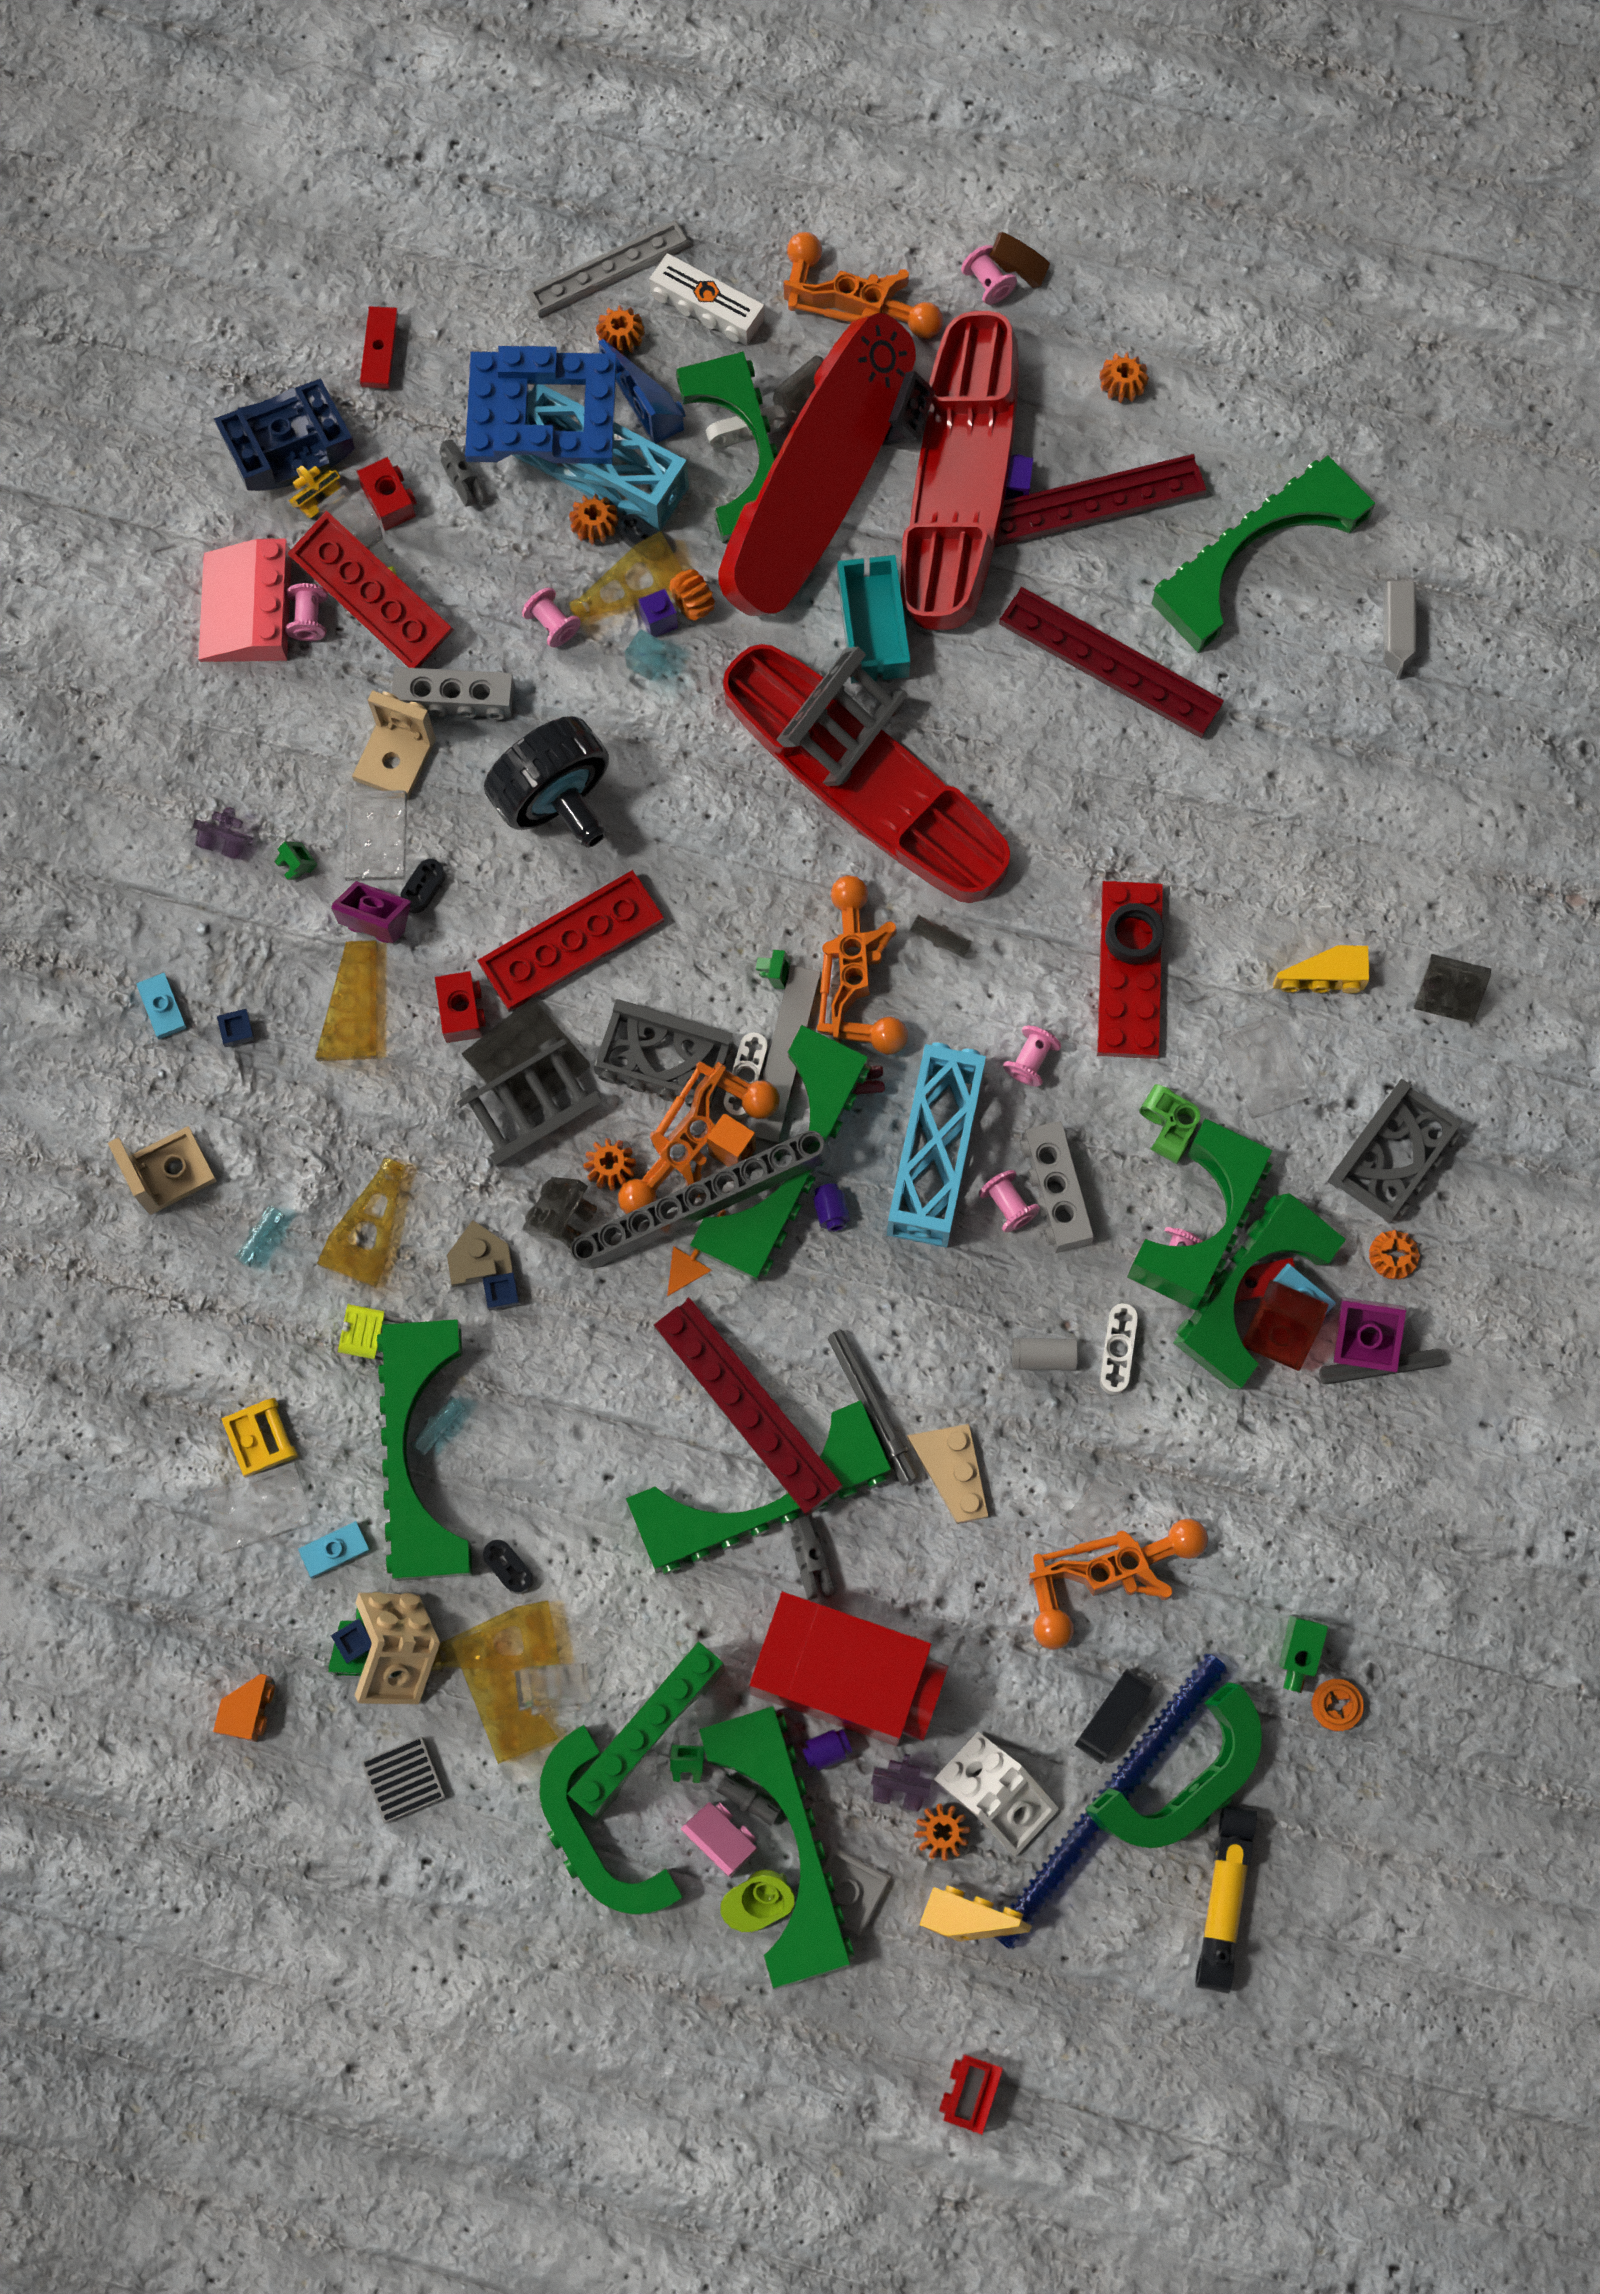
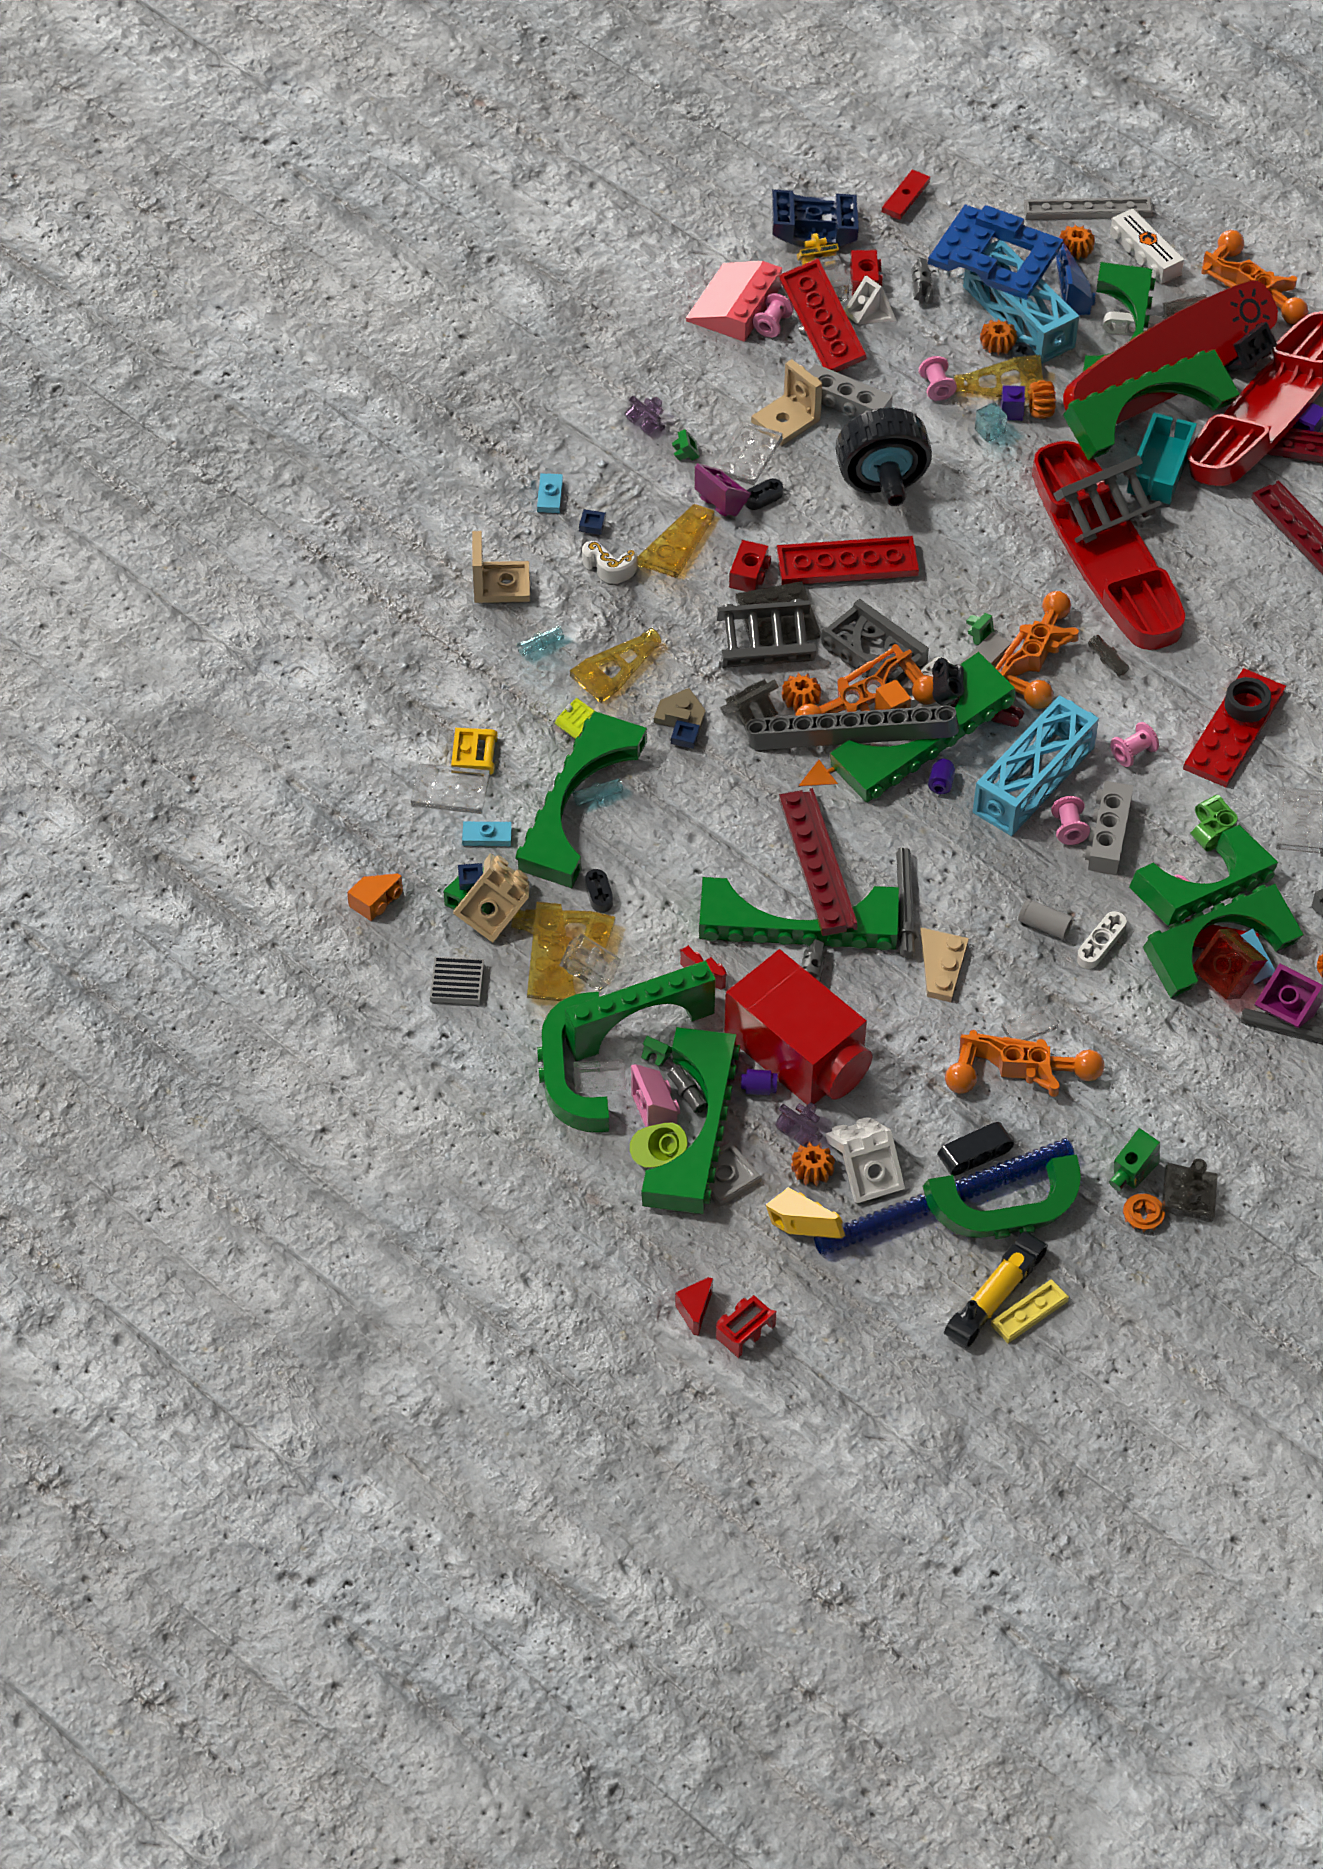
camera: 25 degrees right, 20 degrees down
none -> clear brick [573,1059,626,1093]
none -> white animal [582,541,637,584]
none -> red slope [675,1277,713,1336]
none -> red slope [680,945,727,990]
none -> white slope [844,276,896,325]
none -> black piece [932,657,964,706]
none -> light yellow tile [991,1279,1069,1343]
none -> green arch [1063,349,1240,461]
none -> clear smoke plate [1161,1159,1218,1223]

